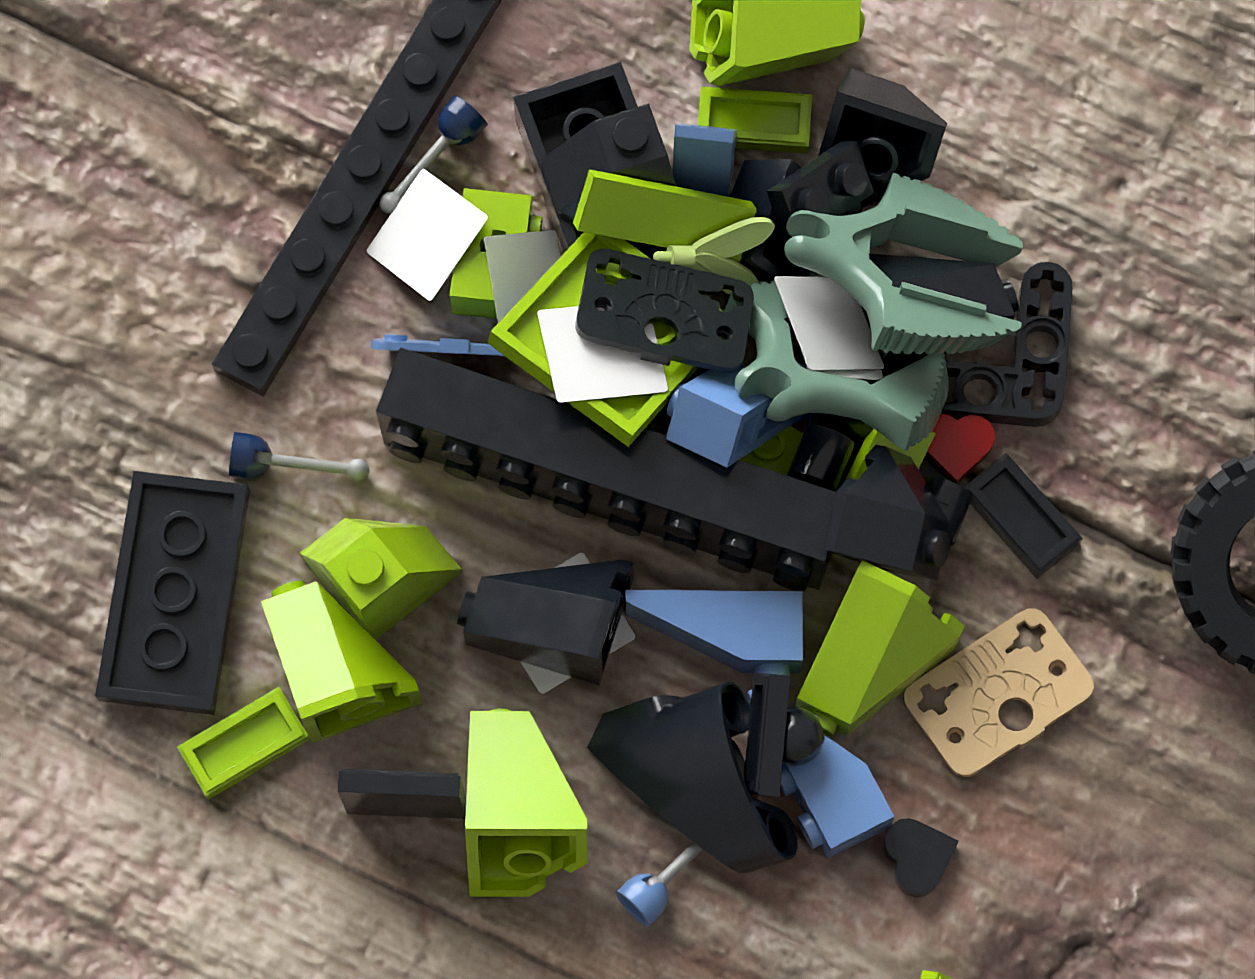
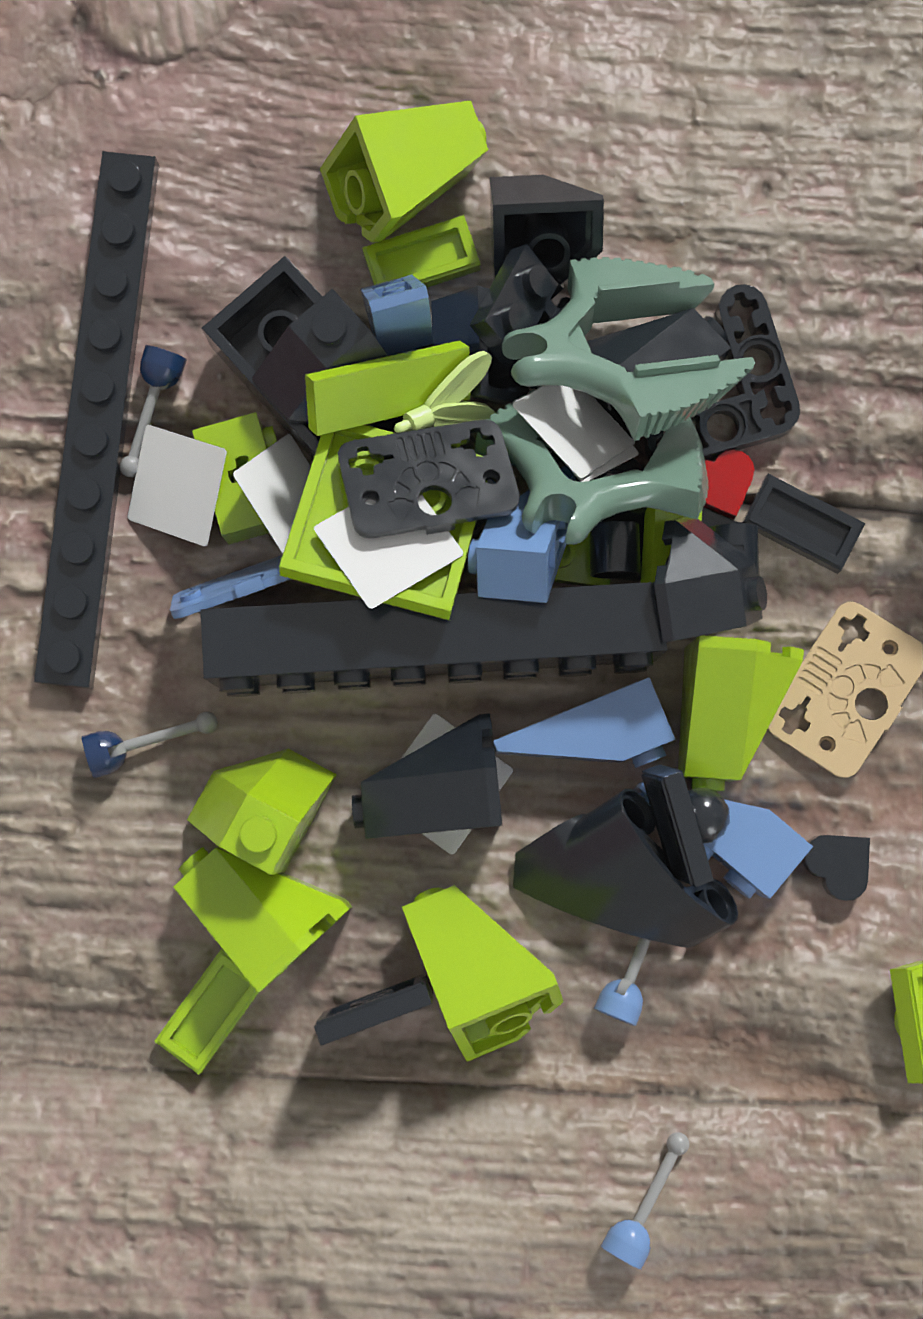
camera: 25 degrees left, 10 degrees up
black plate [95,471,251,715] -> none

